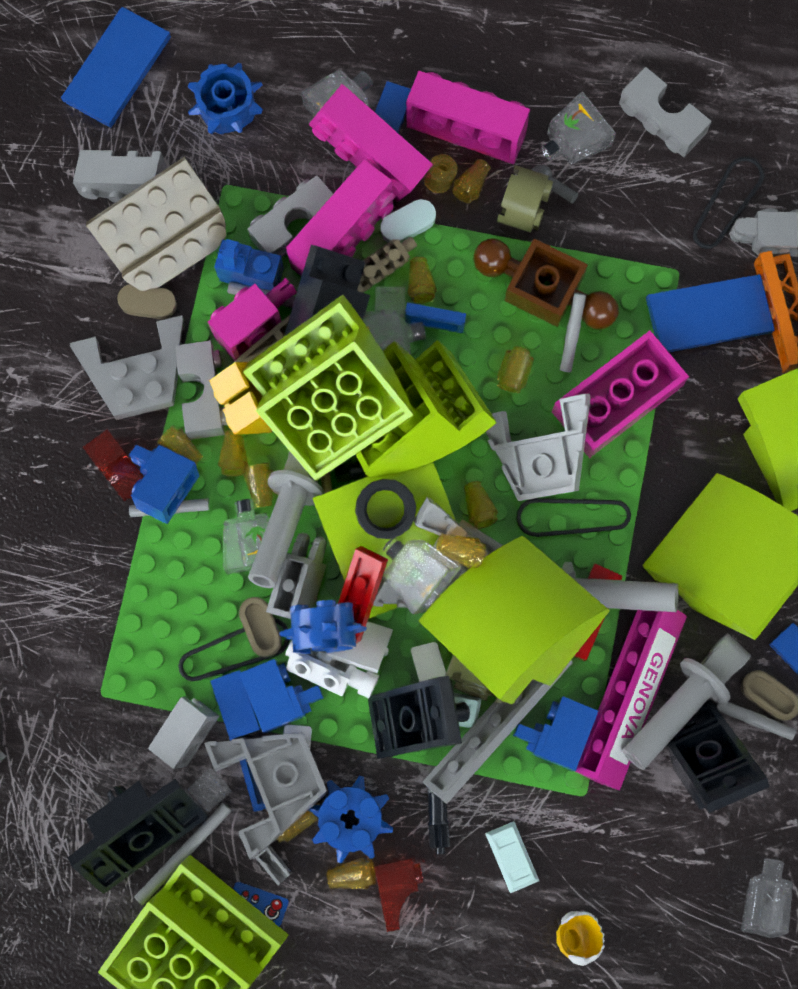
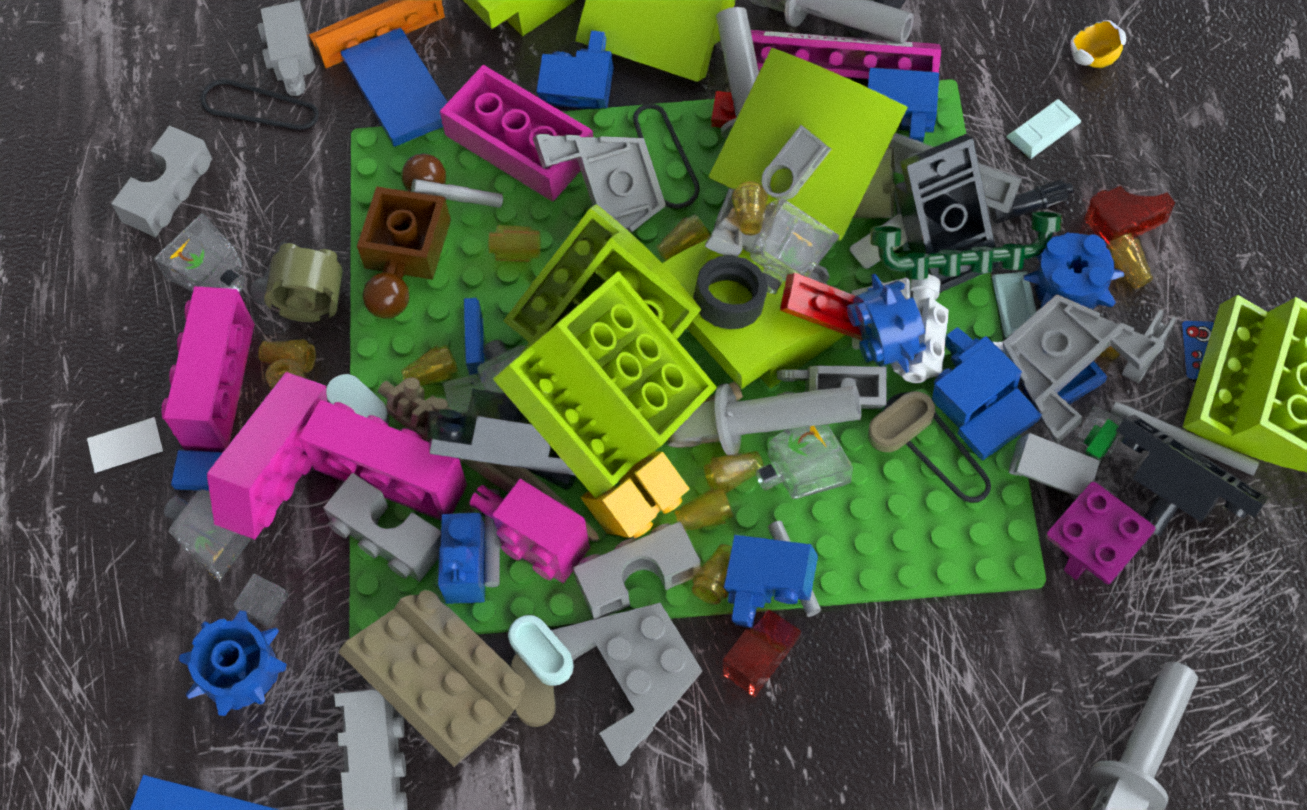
camera: 105 degrees left, 15 degrees down
none -> white sticker [87,417,163,473]
none -> clear tile [233,574,289,627]
none -> light aqua tile [508,615,574,686]
none -> blue hinge [537,31,614,109]
none -> light grey piece [761,125,832,200]
none -> dark green bar [870,211,1062,280]
none -> light aqua tile [992,271,1036,339]
none -> magenta bracket [1046,482,1156,584]
none -> green plate [1083,419,1119,461]

